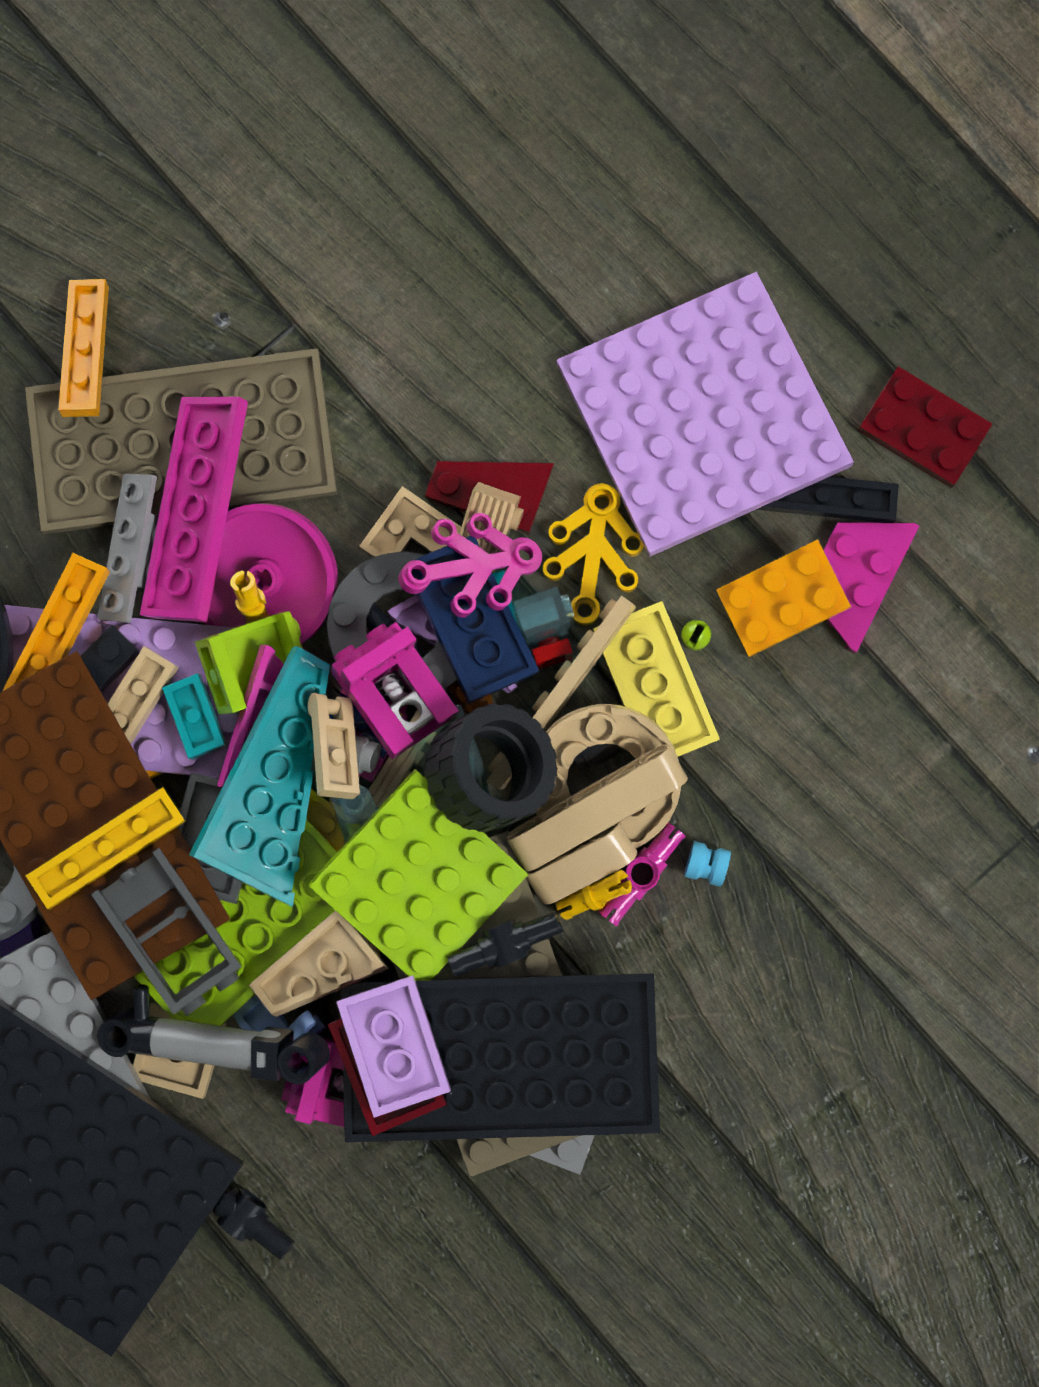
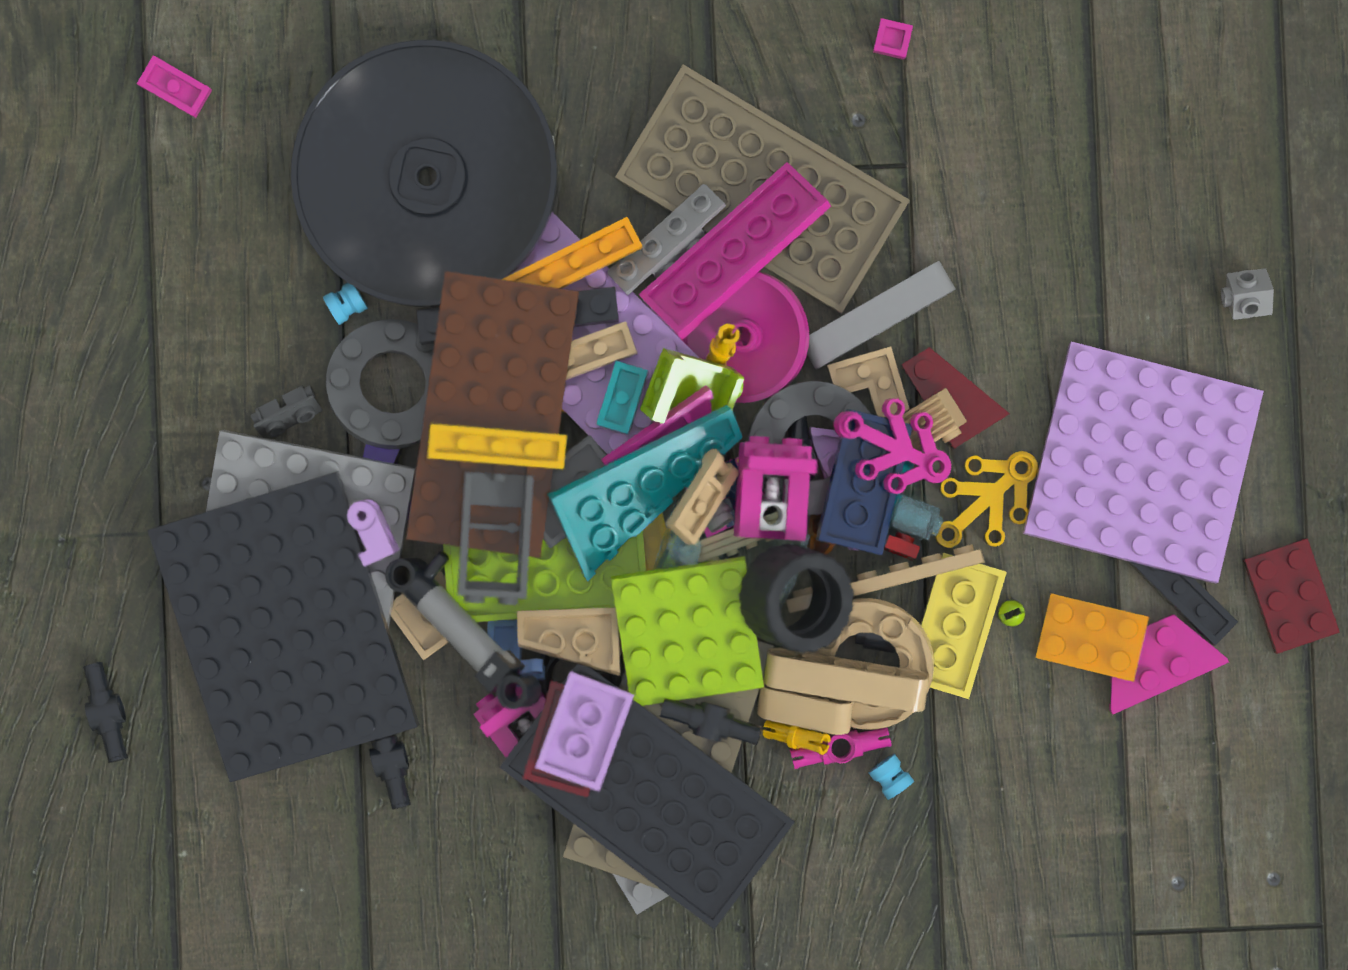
camera: 35 degrees right, 5 degrees up
light orange plate [58,279,109,417] -> none
none -> lavender leg [347,499,400,566]
none -> light grey beam [807,261,956,370]
none -> dark pink plate [873,18,913,60]
none -> light grey brick [1221,268,1274,320]

